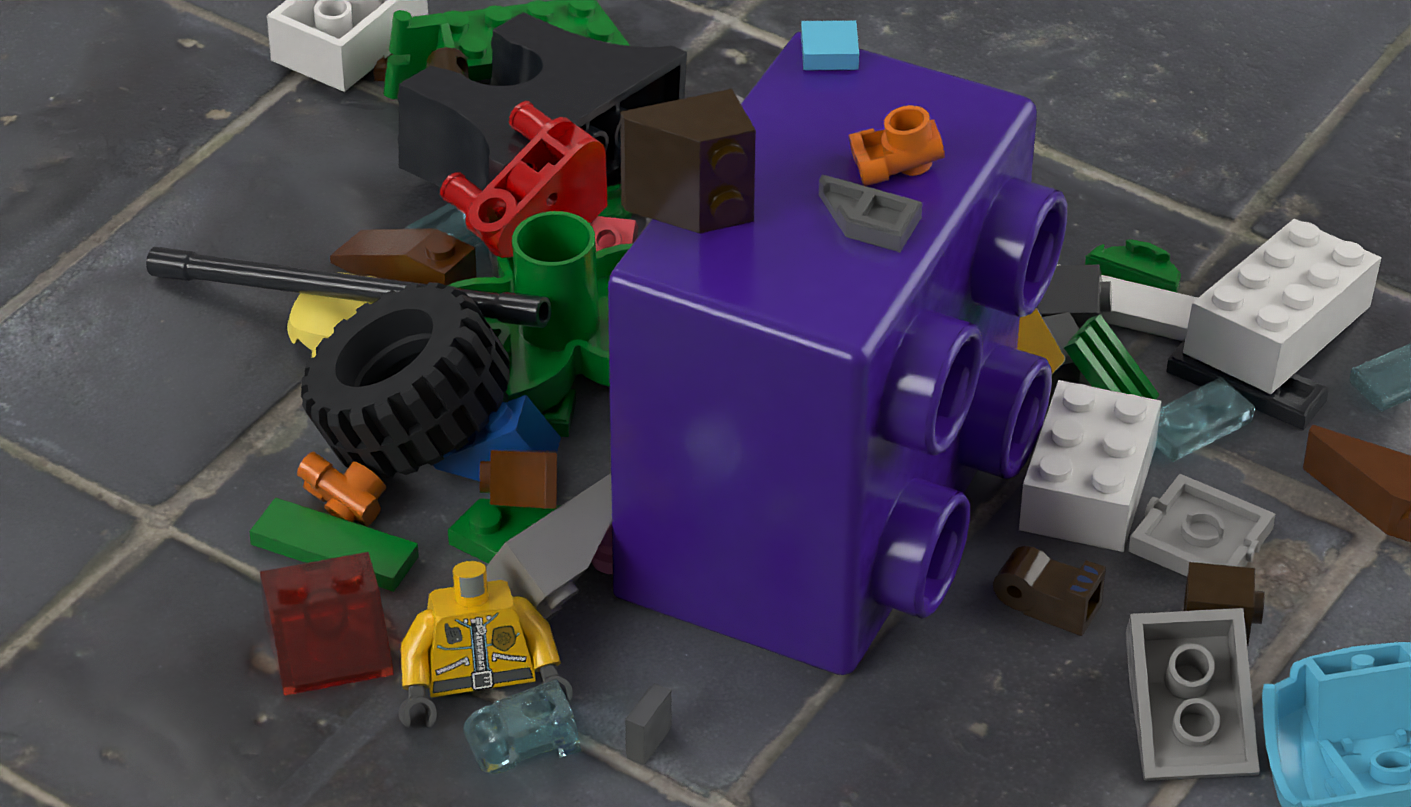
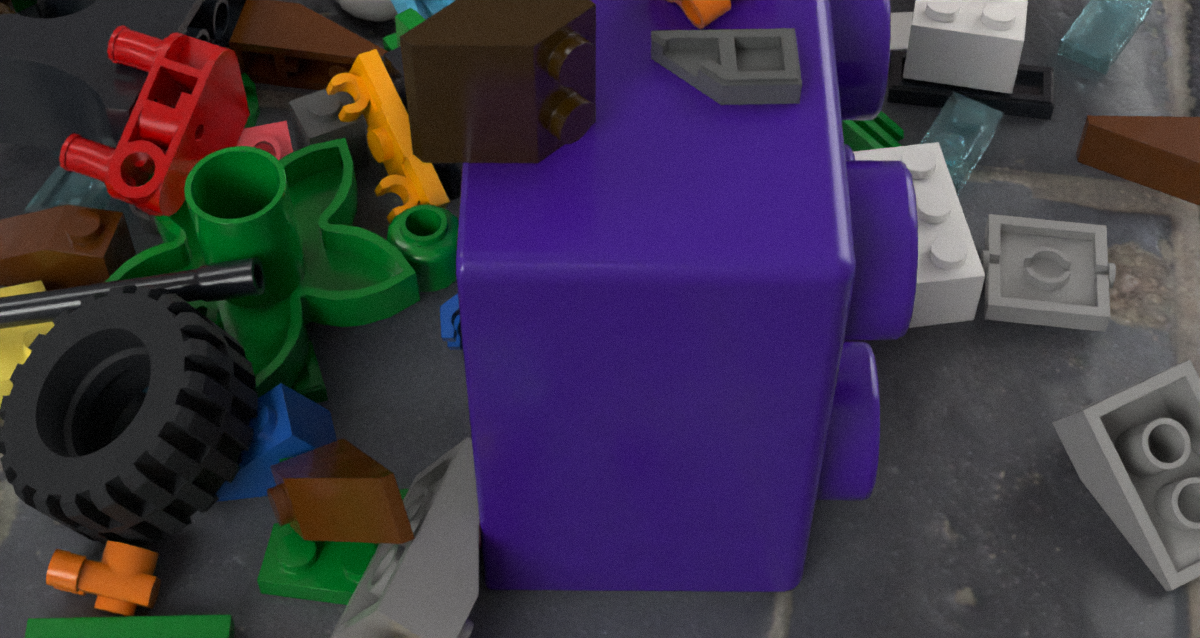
camera: 25 degrees left, 10 degrees up
dark brown leg [993,546,1106,636] -> none
dark brown brick [1183,562,1265,646] -> none

